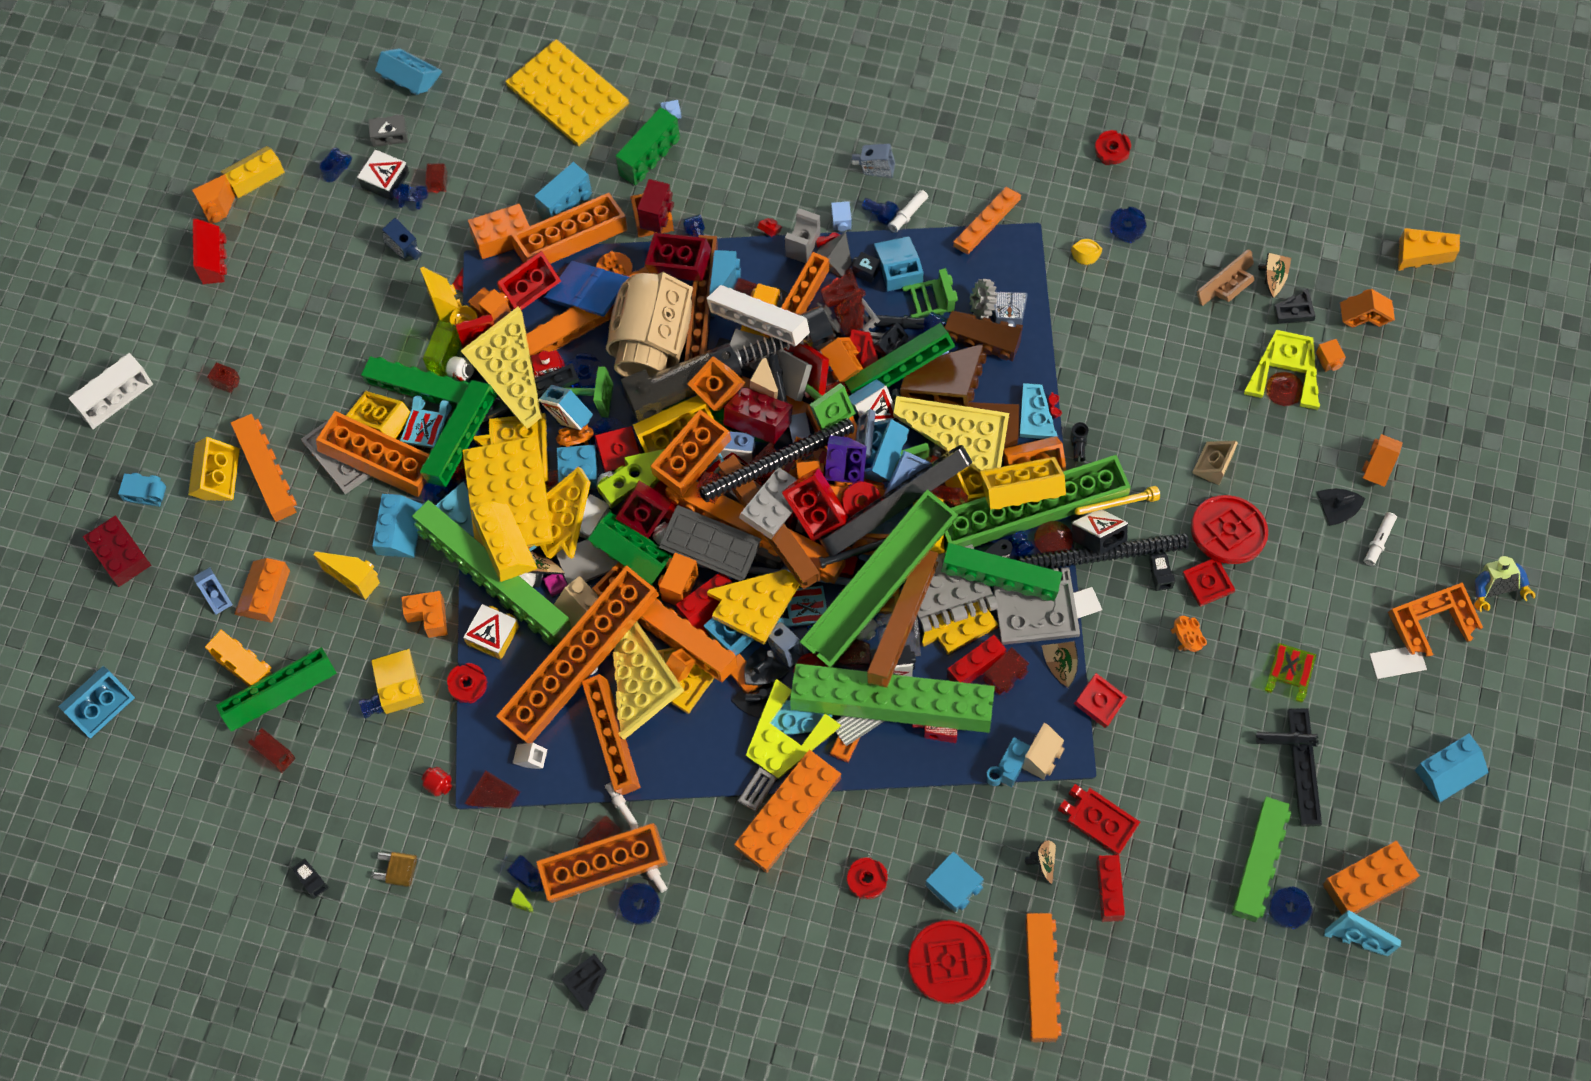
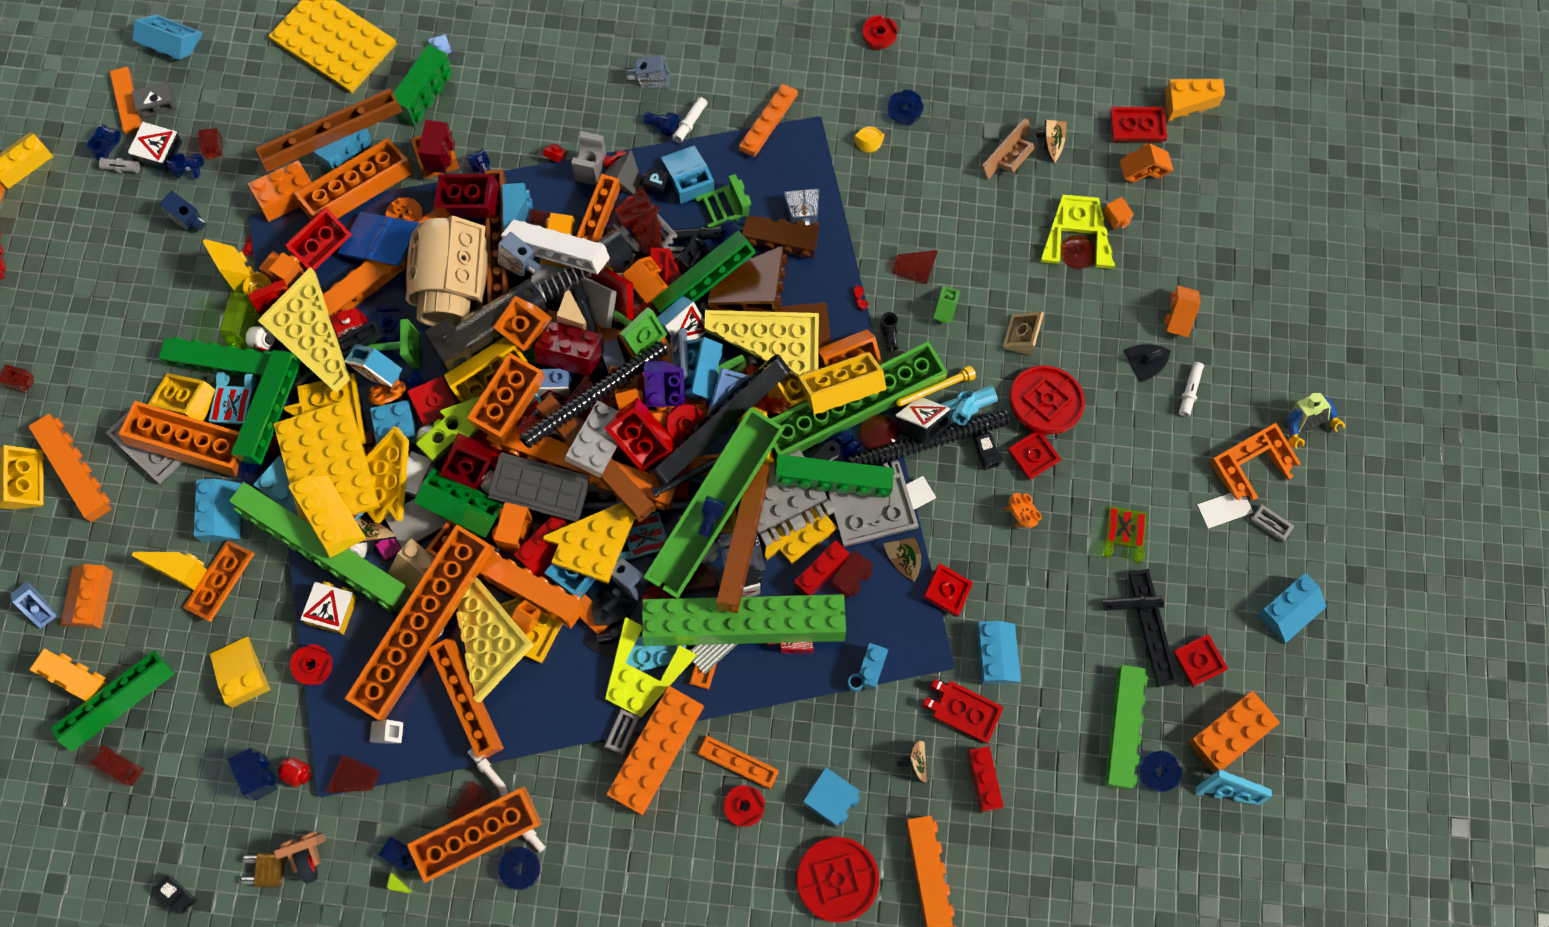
camera: 15 degrees left, 5 degrees up
clear blue wheel [359,694,384,719] -> none
orange brick [402,591,448,638] -> none
light blue brick [831,201,851,231] -> none
light grey gear [970,279,997,319] -> none
medium azure wing [1019,383,1058,439] -> none
tan slope [1022,723,1065,780] -> none
black wing [1274,289,1316,324] -> none
none -> light grey pin [99,158,140,173]
none -> orange tile [110,67,142,135]
none -> orange slope [183,540,255,622]
none -> clear blue brick [227,748,278,801]
none -> dark orange tile [255,88,402,172]
none -> nougat plate [274,831,326,884]
none -> sand blue torso [498,231,541,276]
none -> orange tile [697,735,779,790]
none -> clear blue pin [698,496,726,538]
none -> clear red wing [892,250,938,284]
none -> bright green slope [933,286,960,324]
none -> medium azure piece [941,385,998,425]
none -> dark azure slope [975,621,1021,685]
none -> red plate [1110,107,1167,142]
none -> red plate [1173,634,1228,688]
none -> light grey tile [1250,504,1294,543]

